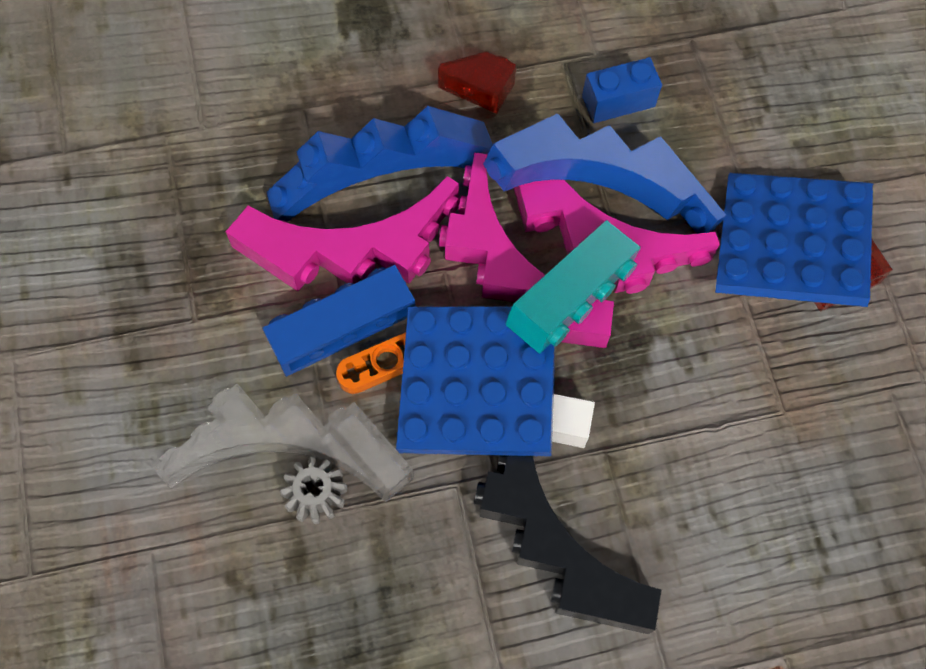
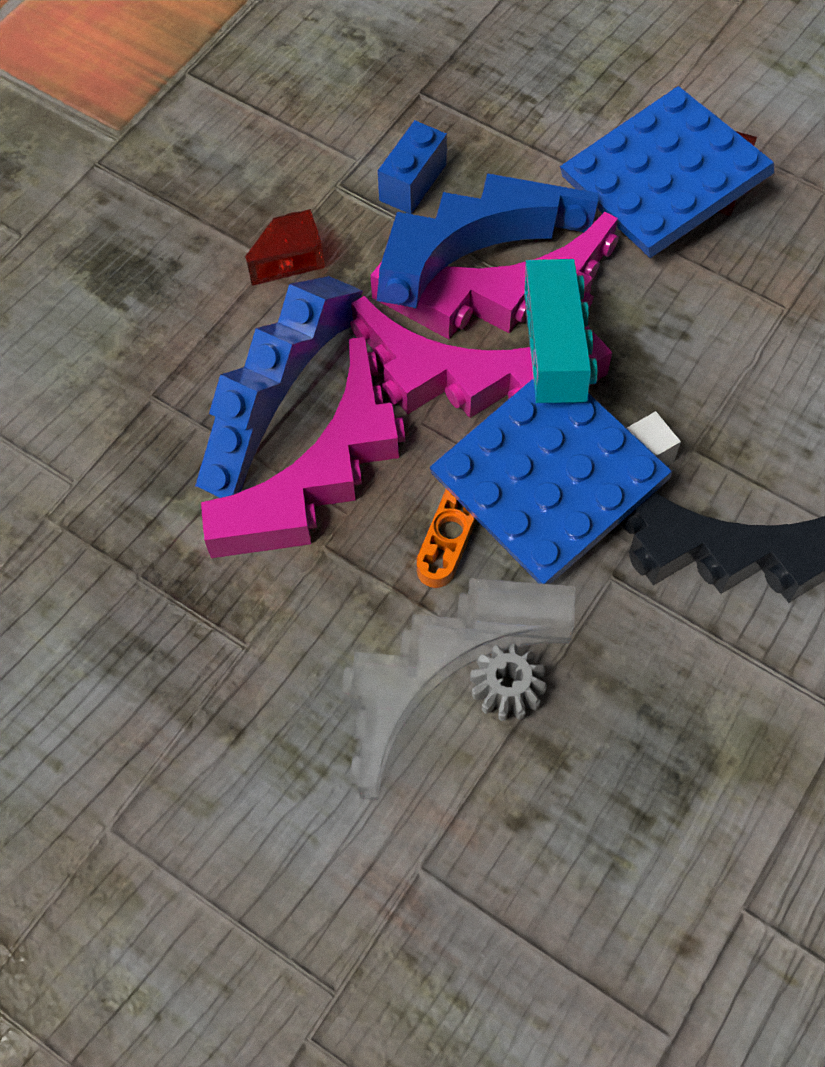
camera: 40 degrees left, 5 degrees down
blue brick [262,265,416,377] -> none

